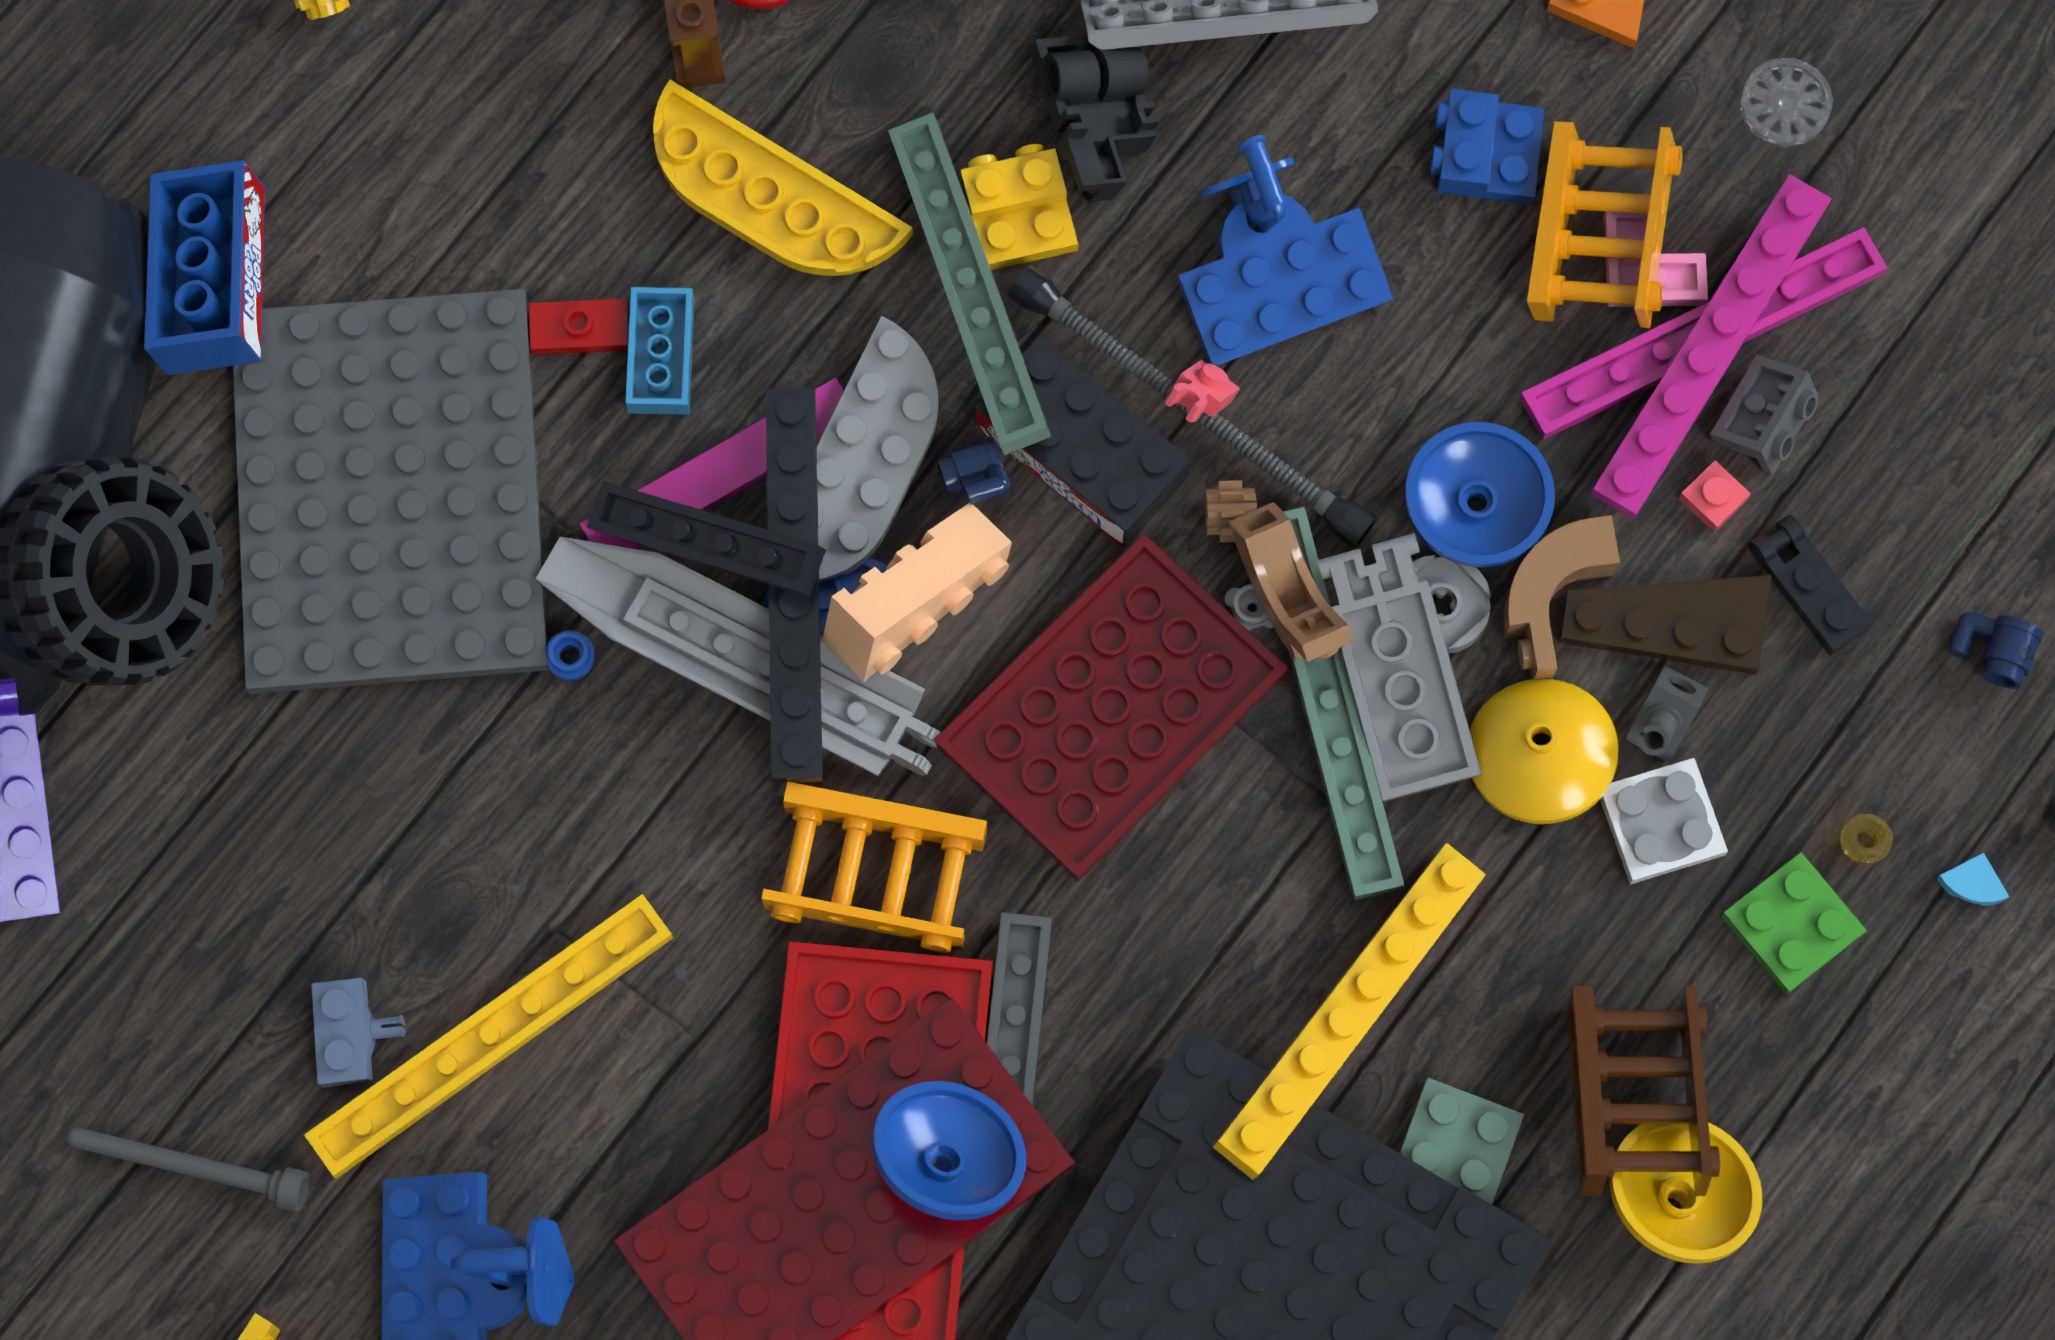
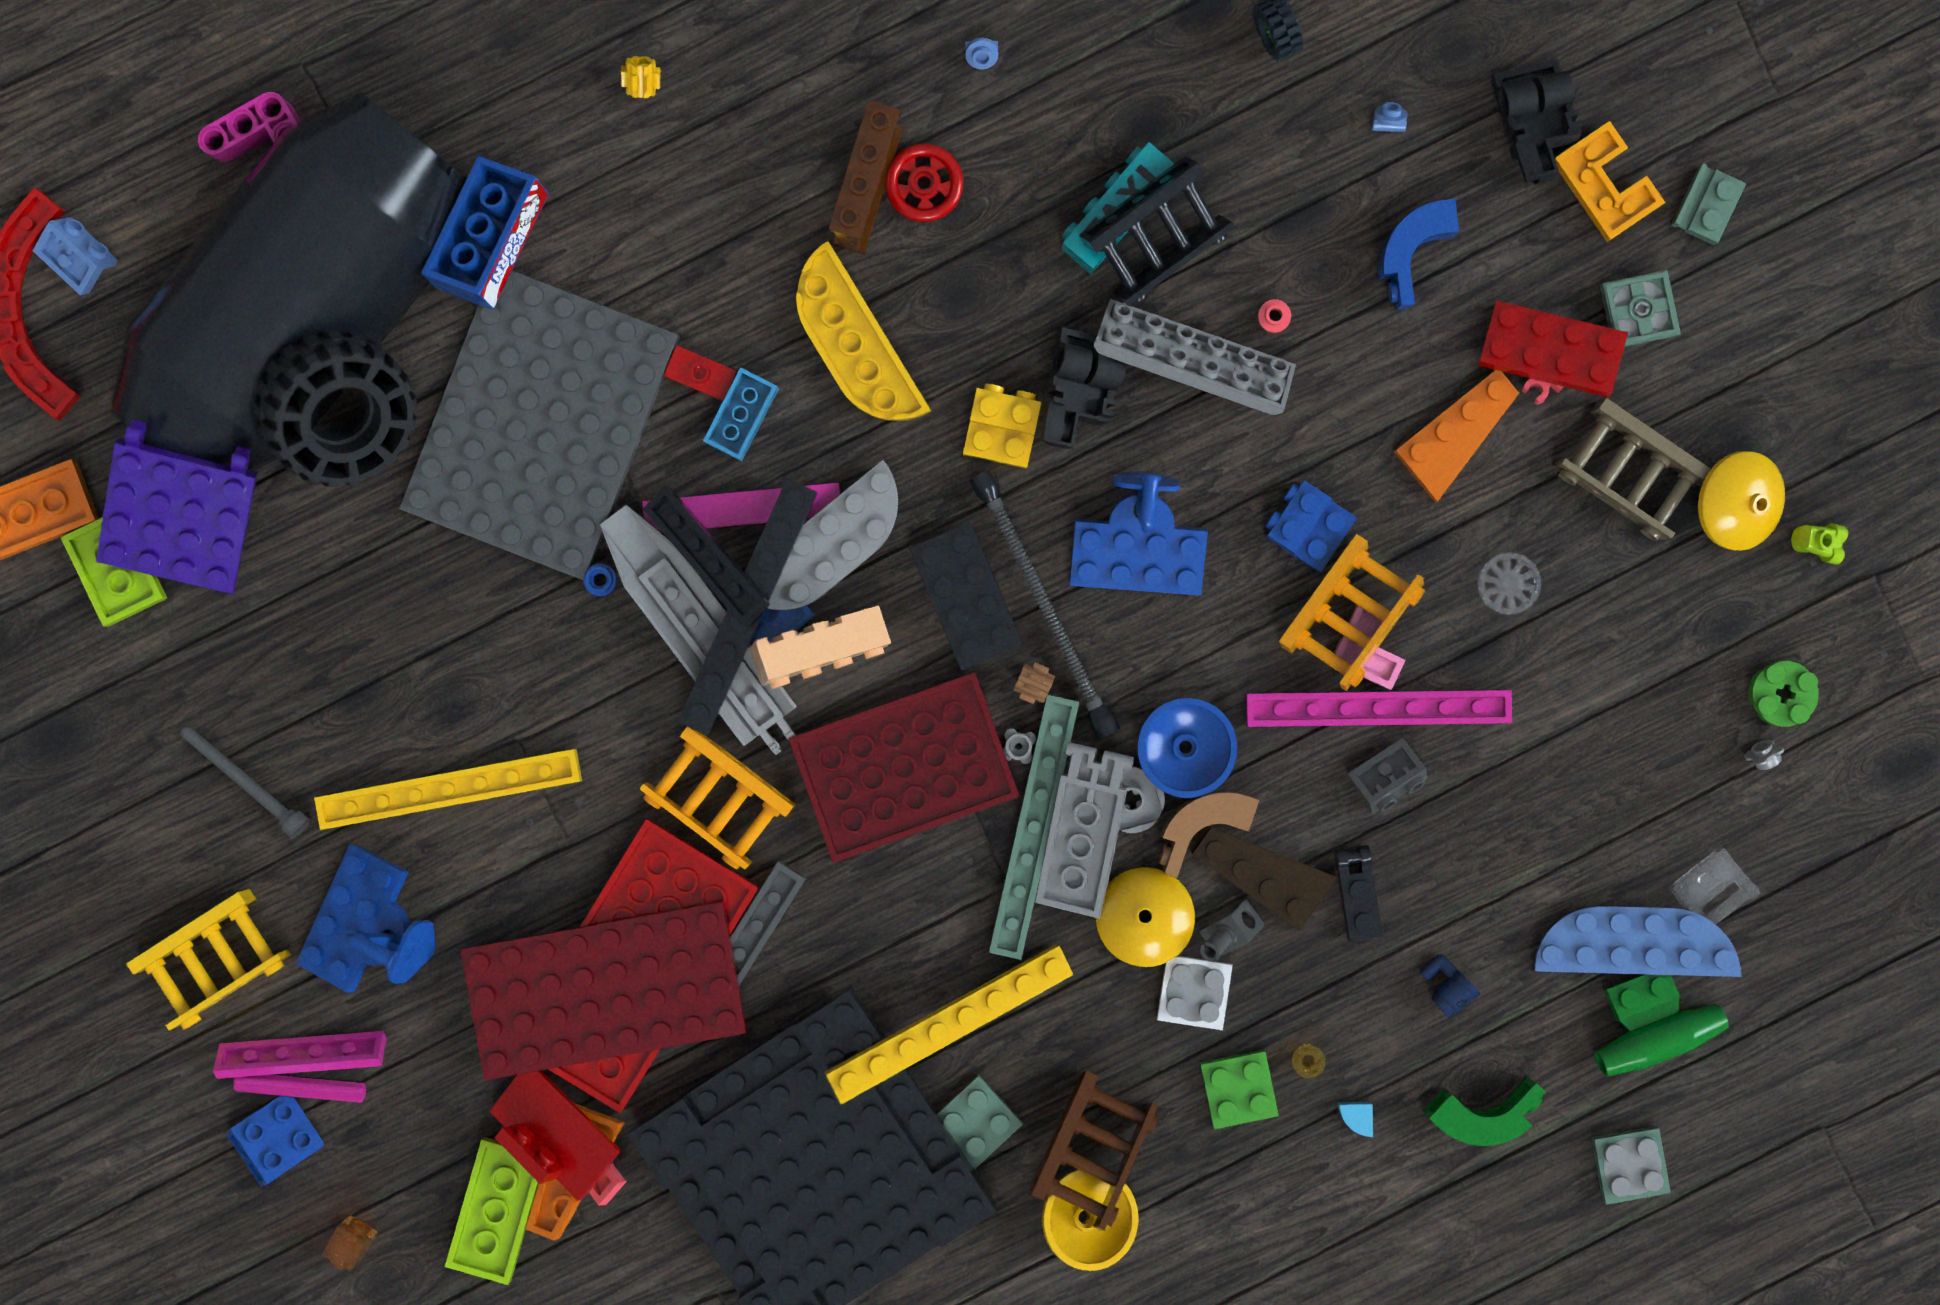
camera: 25 degrees right, 15 degrees up
sand blue plate [312,978,406,1088] -> none
blue dish [871,1081,1026,1220] -> none
sand green plate [888,112,1051,455] -> none
dark blue piece [936,436,1010,505] -> none
coral plate [1165,359,1240,422] -> none
medium nougat arch [1228,502,1353,662] -> none
dark pink plate [1591,174,1832,520] -> none
coral plate [1678,460,1751,532] -> none

